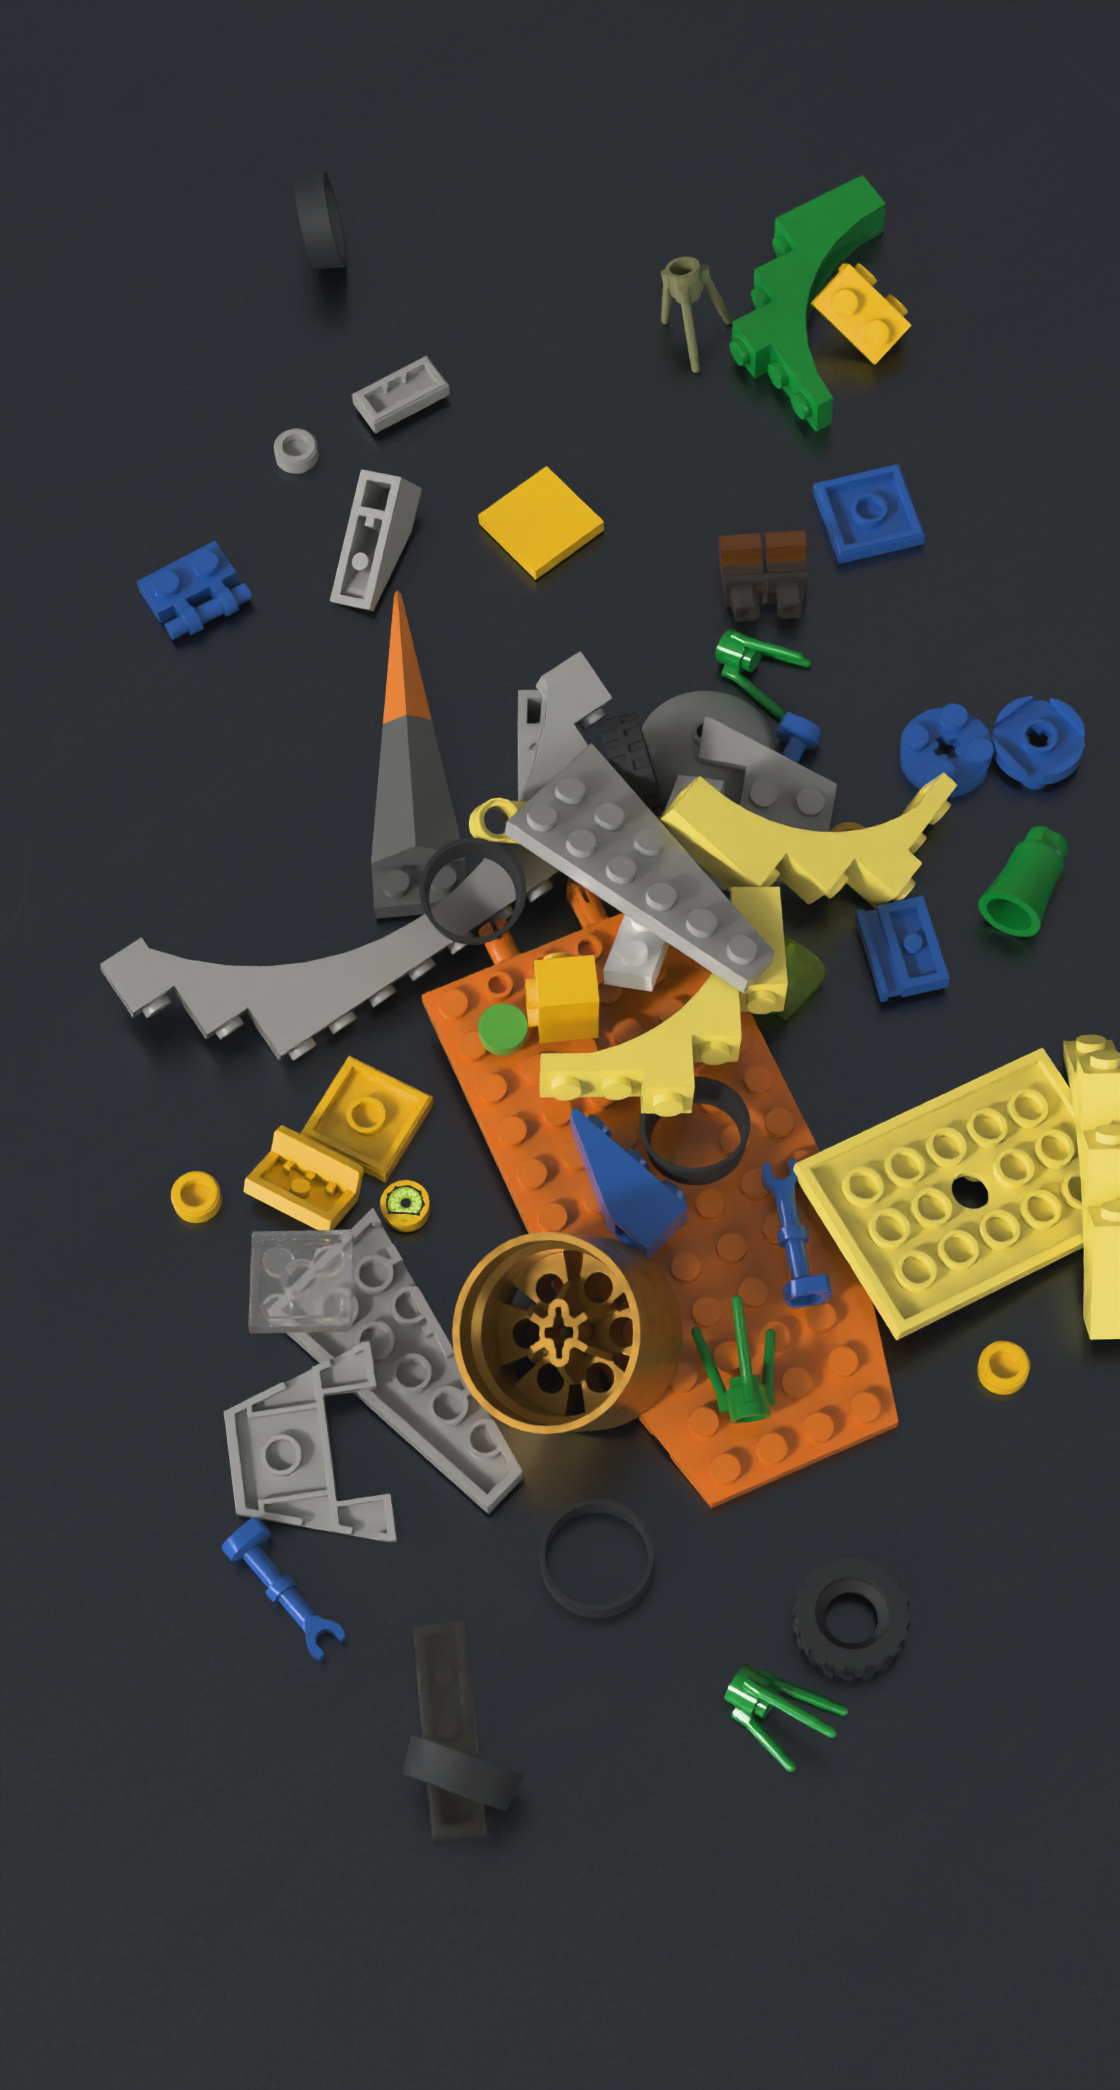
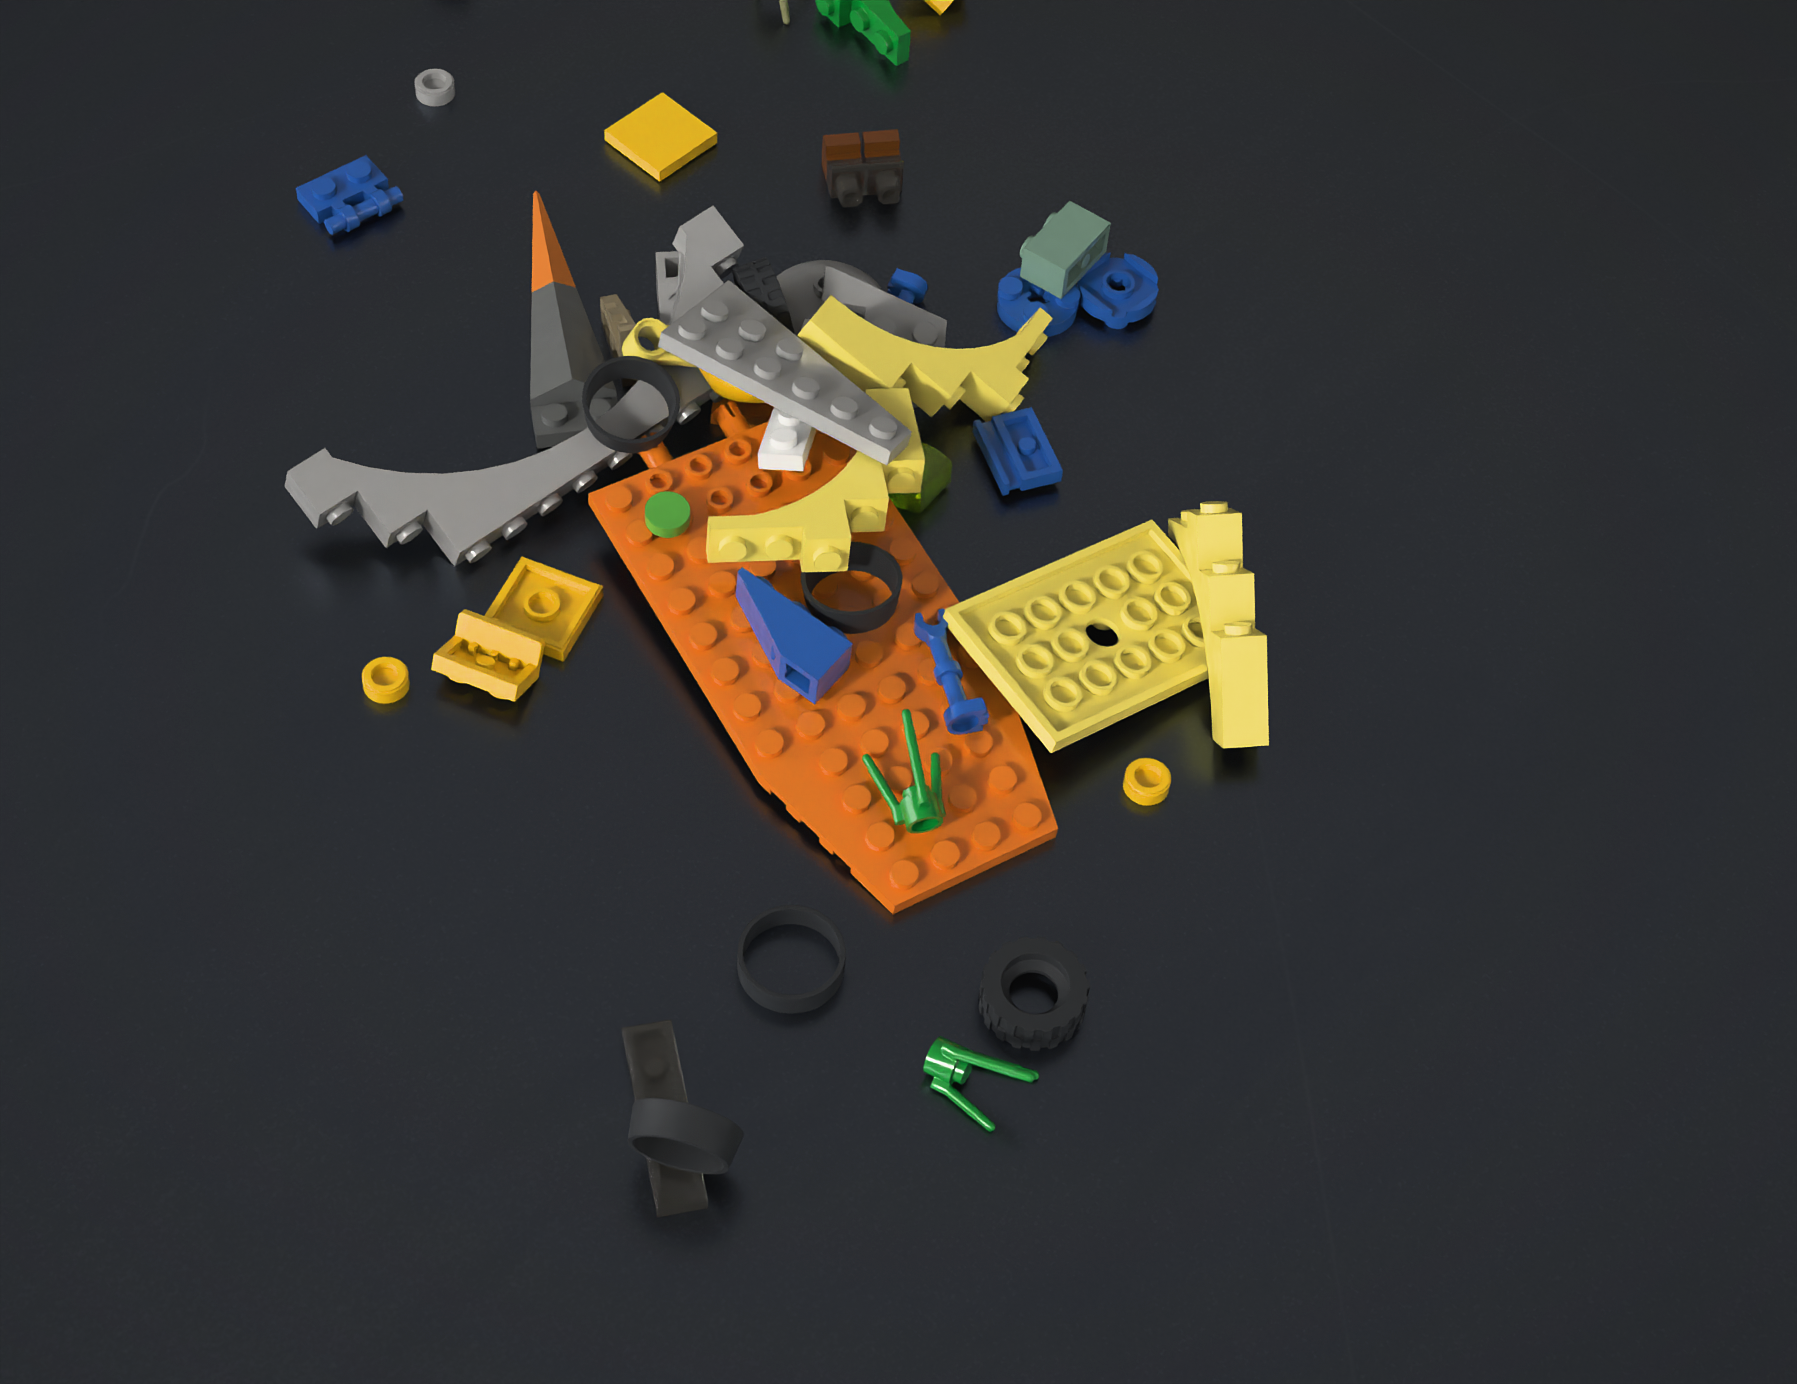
camera: 15 degrees left, 10 degrees down
blue piece [221,1517,346,1662] -> none
light grey wing [224,1341,398,1543] -> none
clear plate [248,1230,354,1334] -> none
light grey wing [268,1208,524,1514] -> none
light grey slope [330,469,422,611] -> none
light grey plate [352,355,450,434] -> none
tile [380,1180,431,1232] -> none
pearl gold wheel [452,1232,683,1434] -> none
yellow brick [525,952,599,1043] -> none
green plant [715,628,811,720] -> none
blue tile [813,464,926,564] -> none
green plant [978,826,1069,937] -> none
none -> dark tan wing [600,294,642,387]
none -> sand green brick [1020,201,1111,299]

